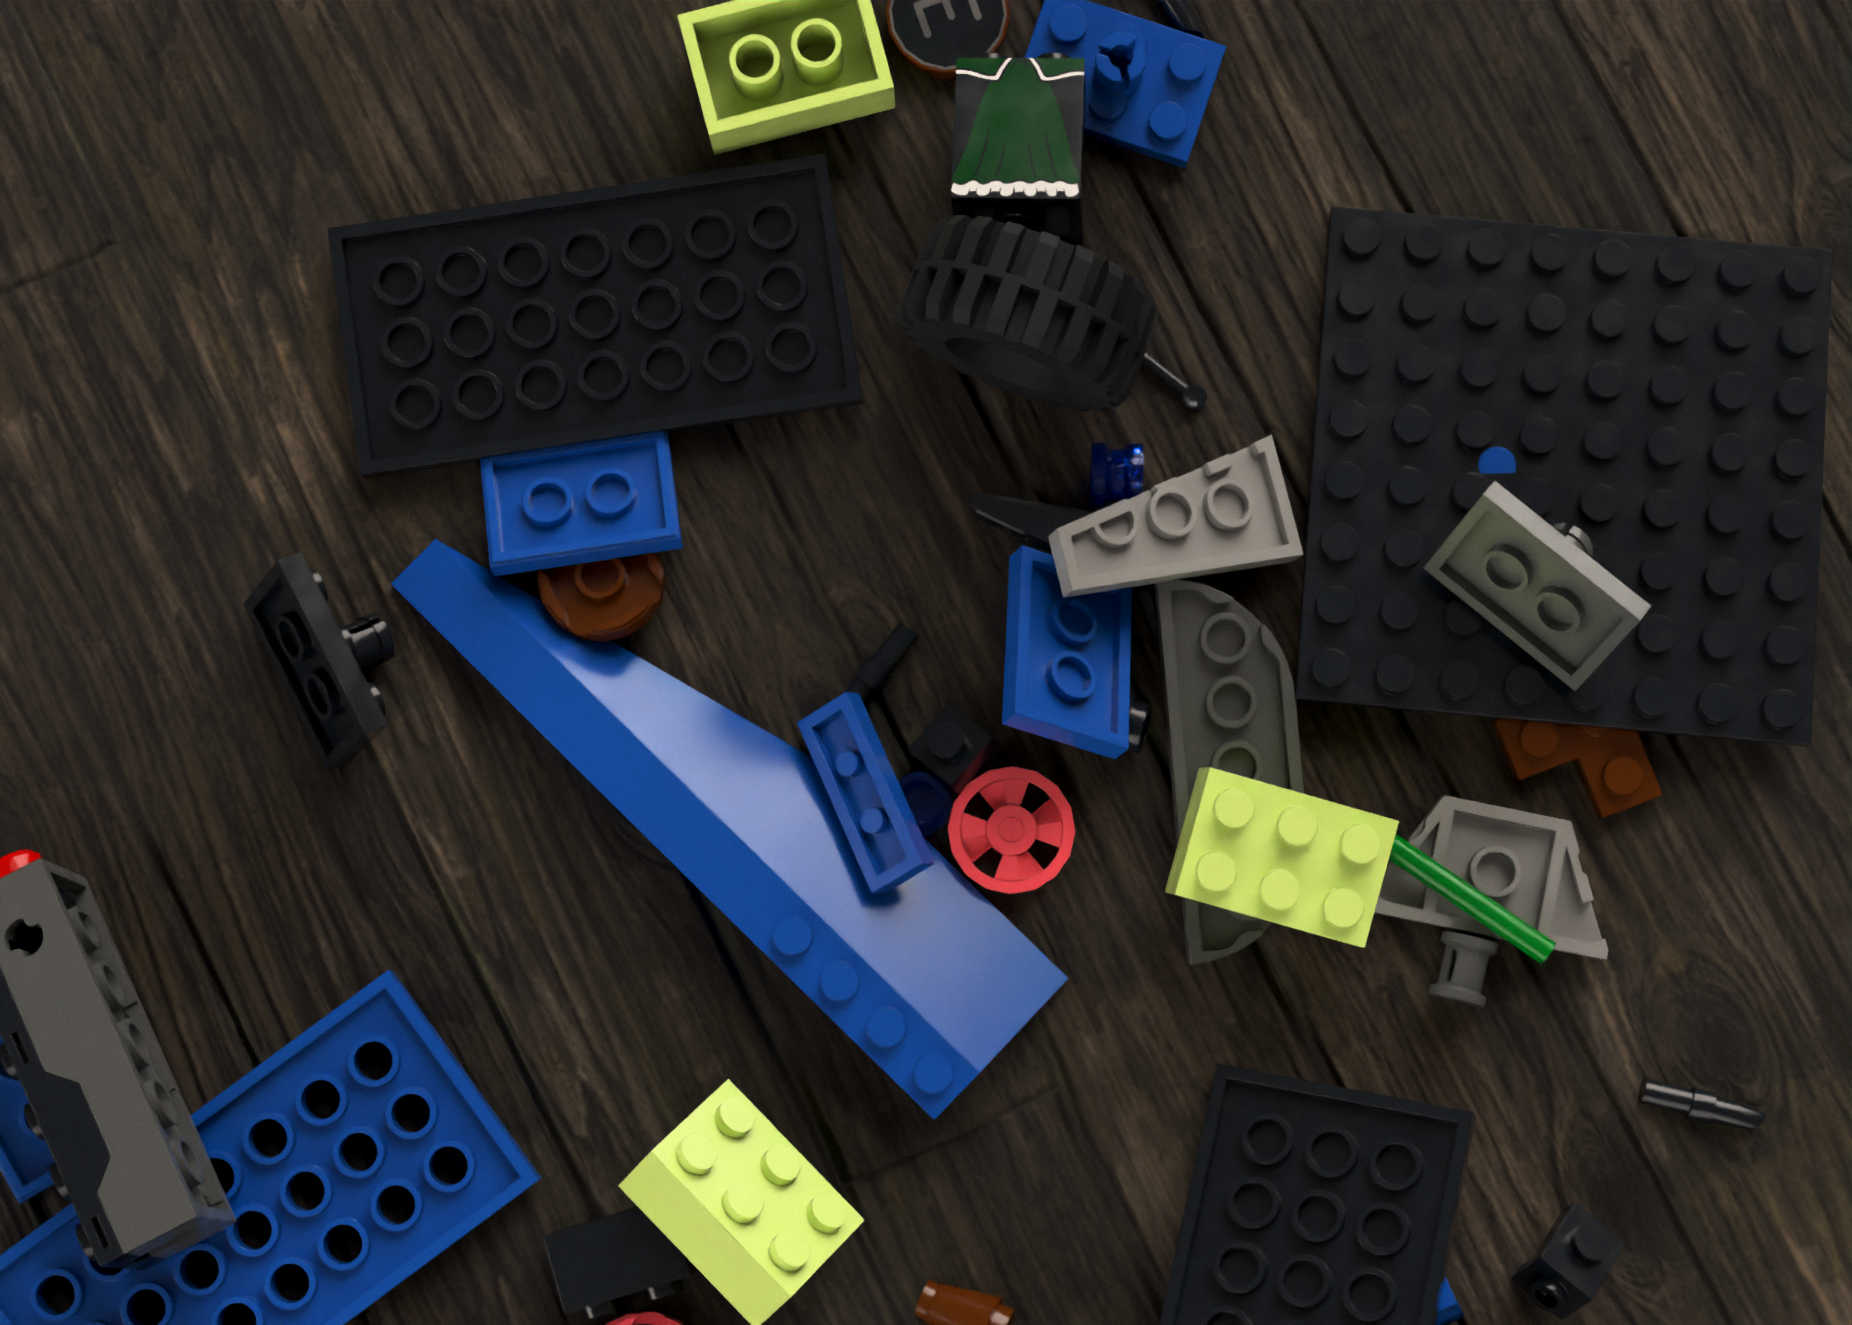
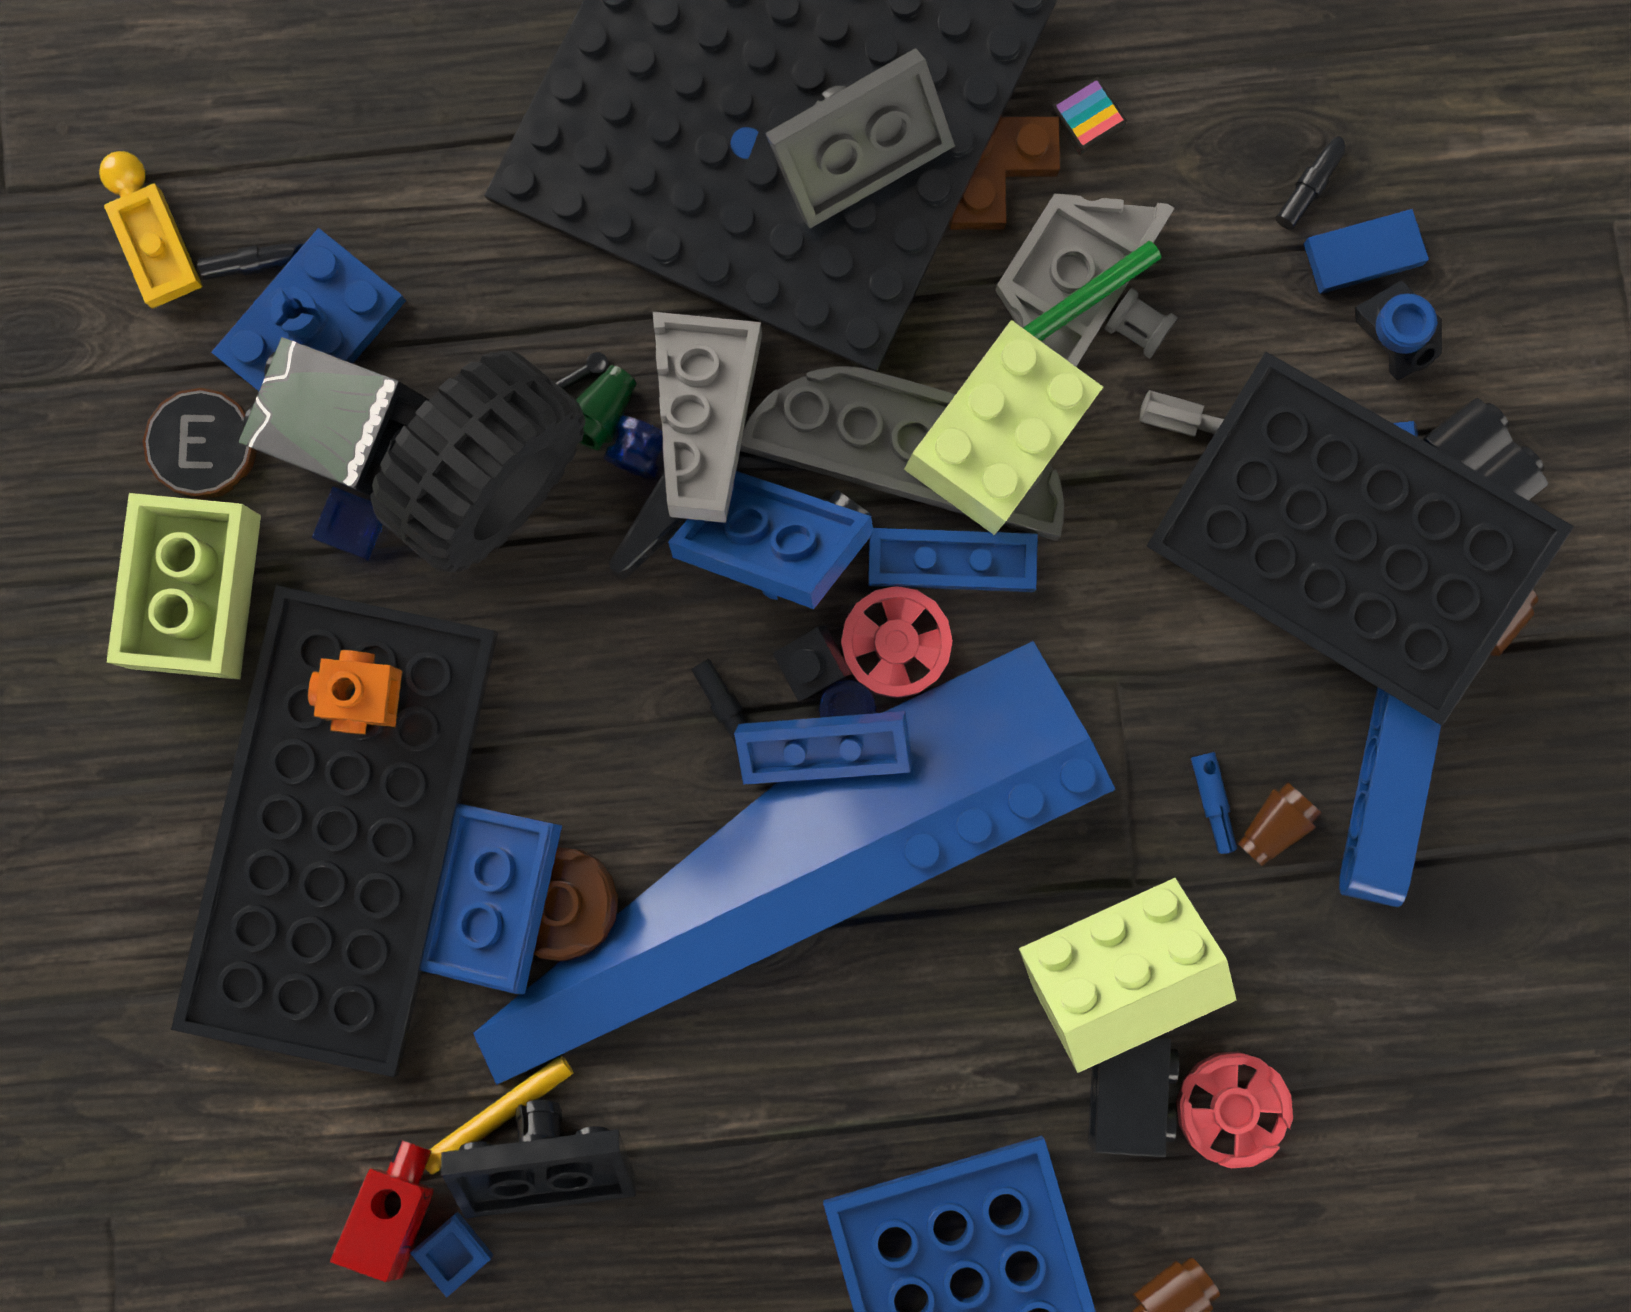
camera: 75 degrees left, 0 degrees up
none -> orange brick [308,650,402,735]
none -> clear blue plate [312,487,383,561]
none -> red torso [330,1139,434,1282]
none -> blue tile [410,1211,494,1298]
none -> yellow piece [425,1055,574,1175]
none -> dark green cone [576,365,637,450]
none -> blue plate [868,528,1038,592]
none -> tile [1050,77,1127,156]
none -> light grey axle [1139,390,1224,437]
none -> blue piece [1191,752,1237,854]
none -> blue tile [1304,209,1429,294]
none -> blue tile [1376,293,1437,354]

